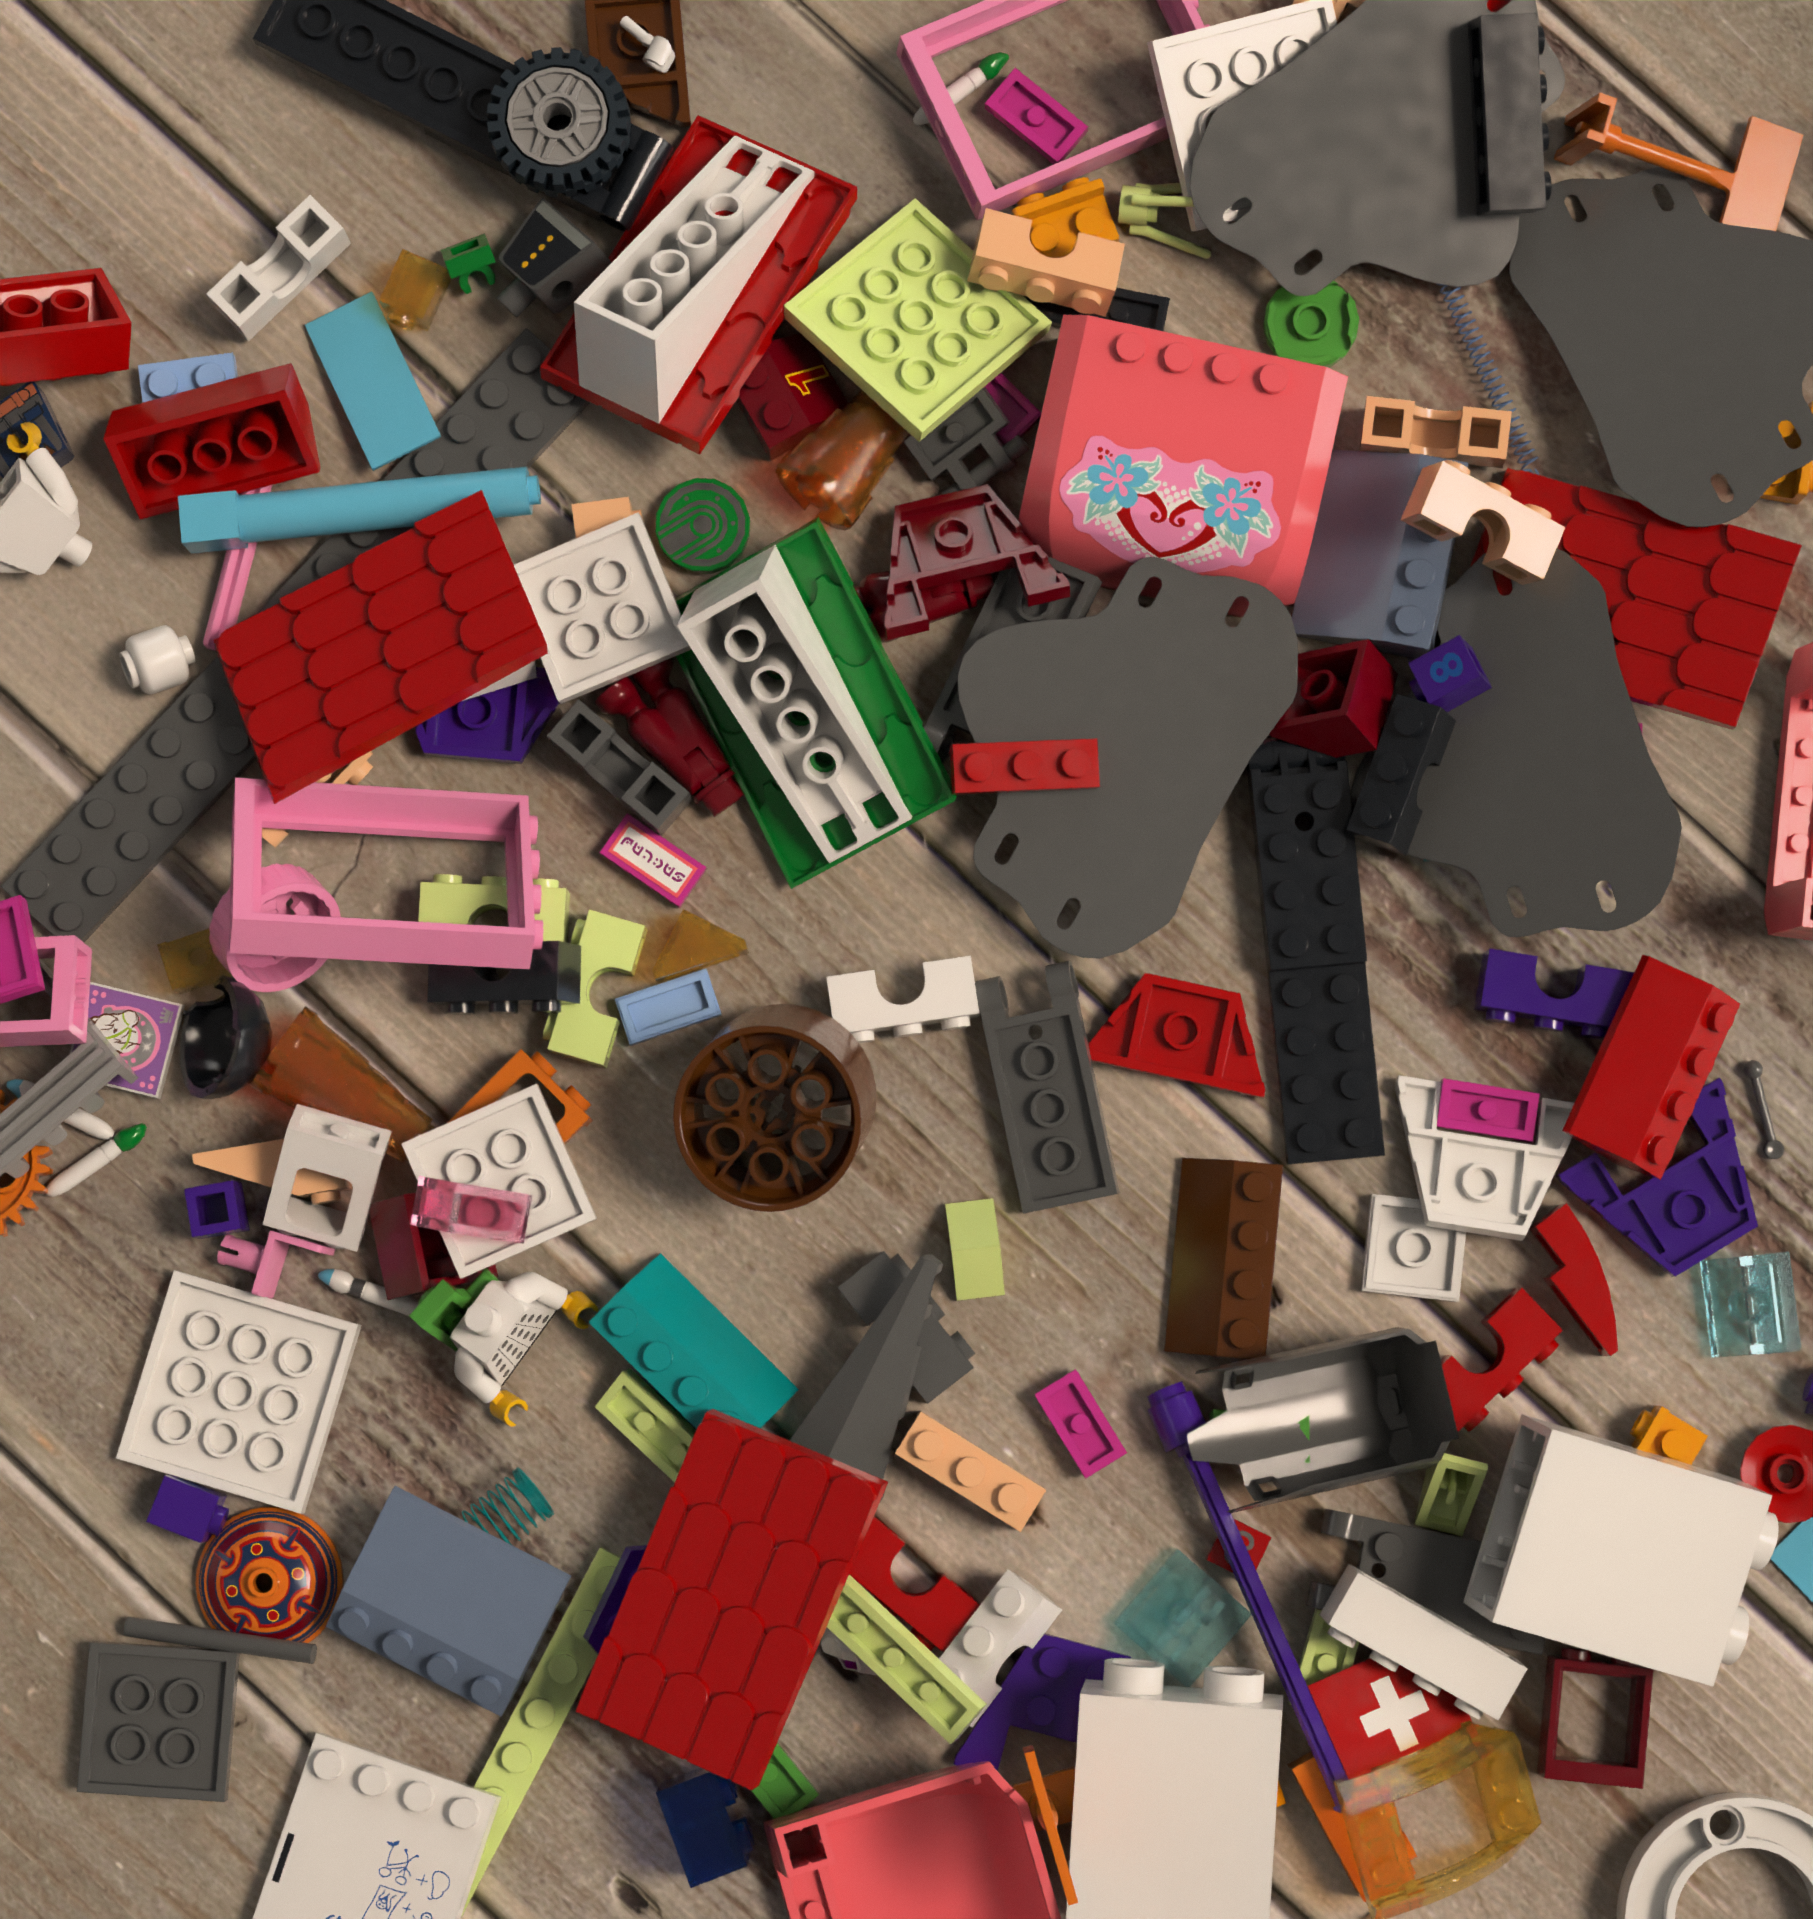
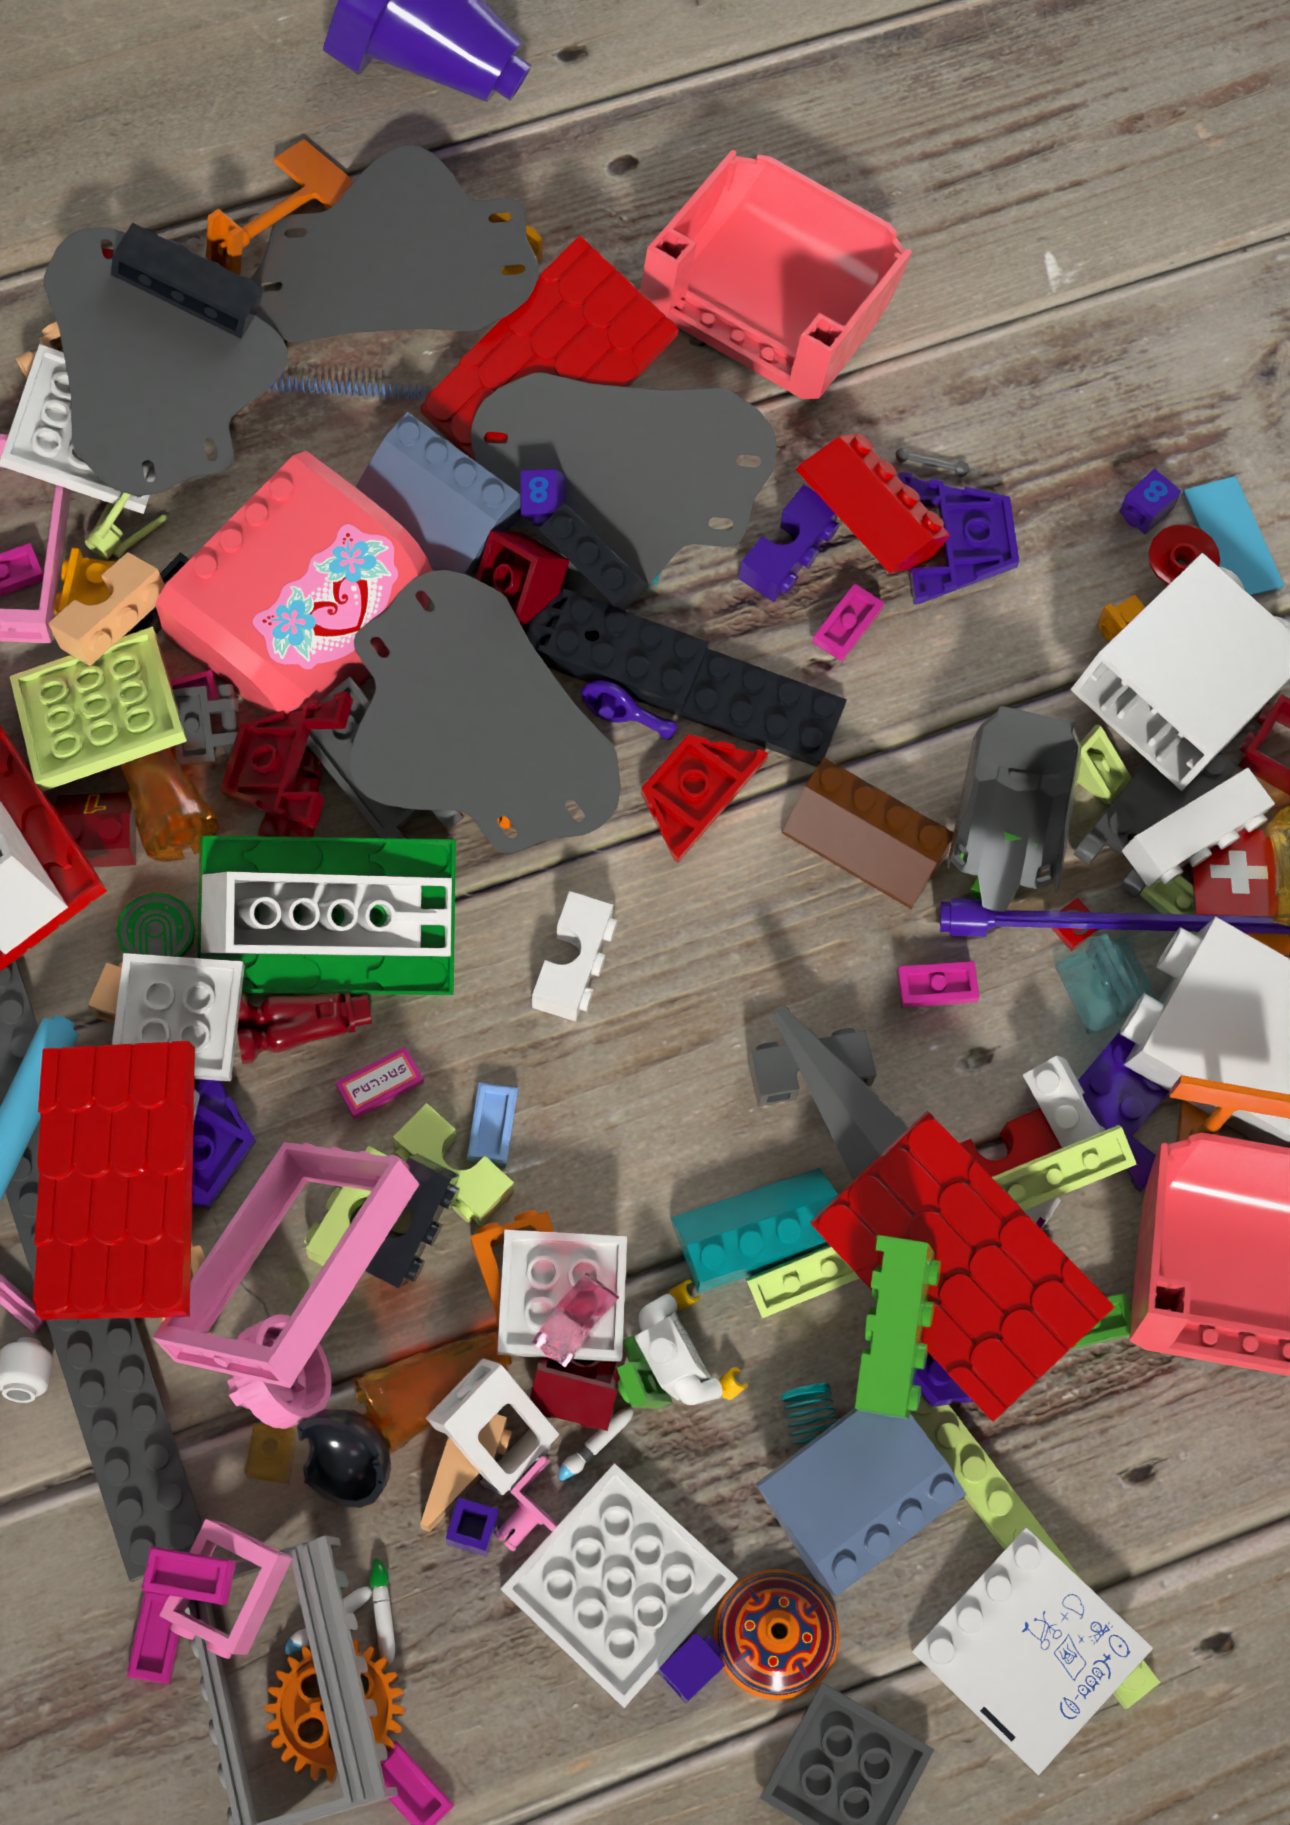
camera: 70 degrees left, 15 degrees down
tile [70,982,185,1099] -> none
dark grey bar [124,1617,317,1664] -> none
dark grey arch [547,699,692,836] -> none
clear yellow slope [652,909,749,984] -> none
clear blue piece [656,1768,756,1888] -> none
reddish brown wheel [673,1004,876,1212] -> none
light nougat arch [895,1411,1046,1532] -> none
yellowish green slope [945,1198,1005,1301] -> none
red plate [950,738,1100,795] -> none
dark grey hinge [975,960,1120,1214] -> none
bright green tile [1263,281,1359,368] -> none
light nougat arch [1360,396,1512,468] -> none
white tile [1360,1194,1466,1302] -> none
white wing [1395,1075,1574,1241] -> none
light nougat arch [1401,460,1565,585] -> none
red arch [1441,1287,1563,1432] -> none
red slope [1529,1203,1618,1356] -> none
clear light blue bracket [1700,1251,1801,1358] -> none
none -> dark purple piece [581,680,678,740]
none -> bright green wedge [855,1235,941,1420]

